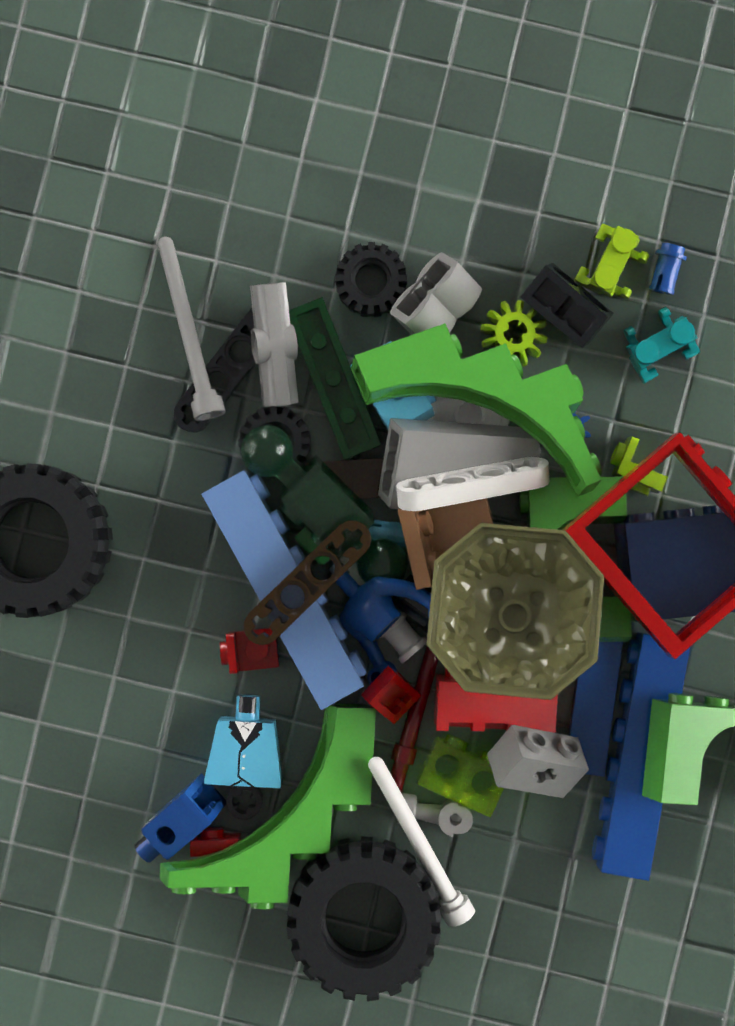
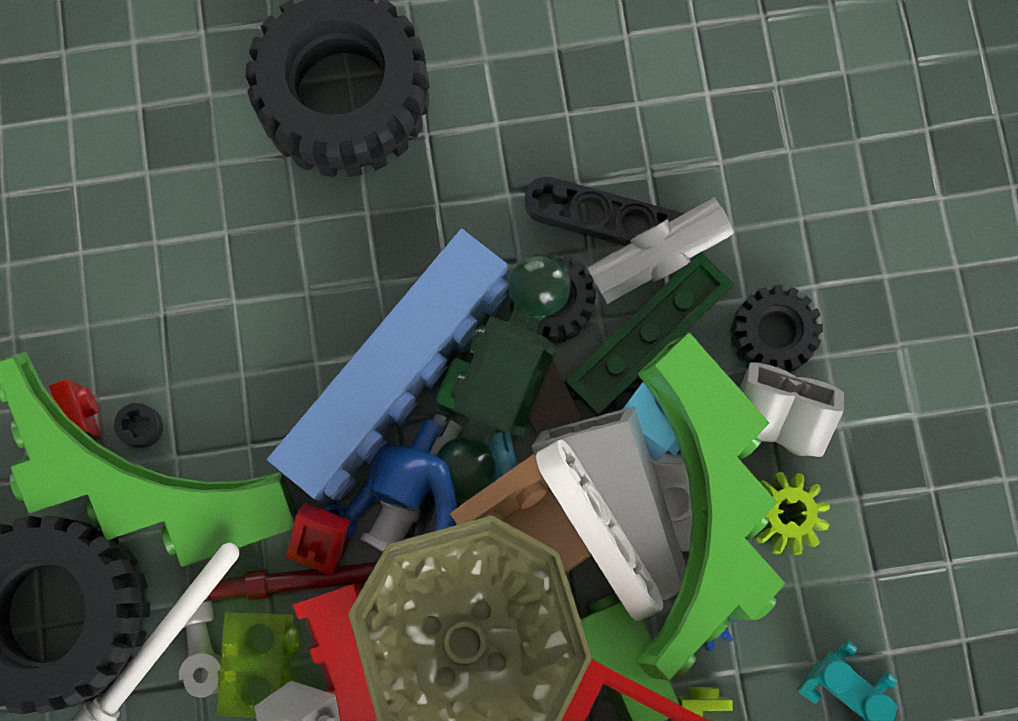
camera: 75 degrees right, 10 degrees down
blue torso [135,773,227,862] -> none
light grey piece [158,236,226,421] -> none
medium azure torso [204,694,283,788] -> none
red bracket [220,627,280,674] -> none
dark brown beam [244,520,372,645] -> none
black brick [520,263,614,348] -> none
lime piece [574,224,650,299] -> none
blue pin [649,243,687,295] -> none

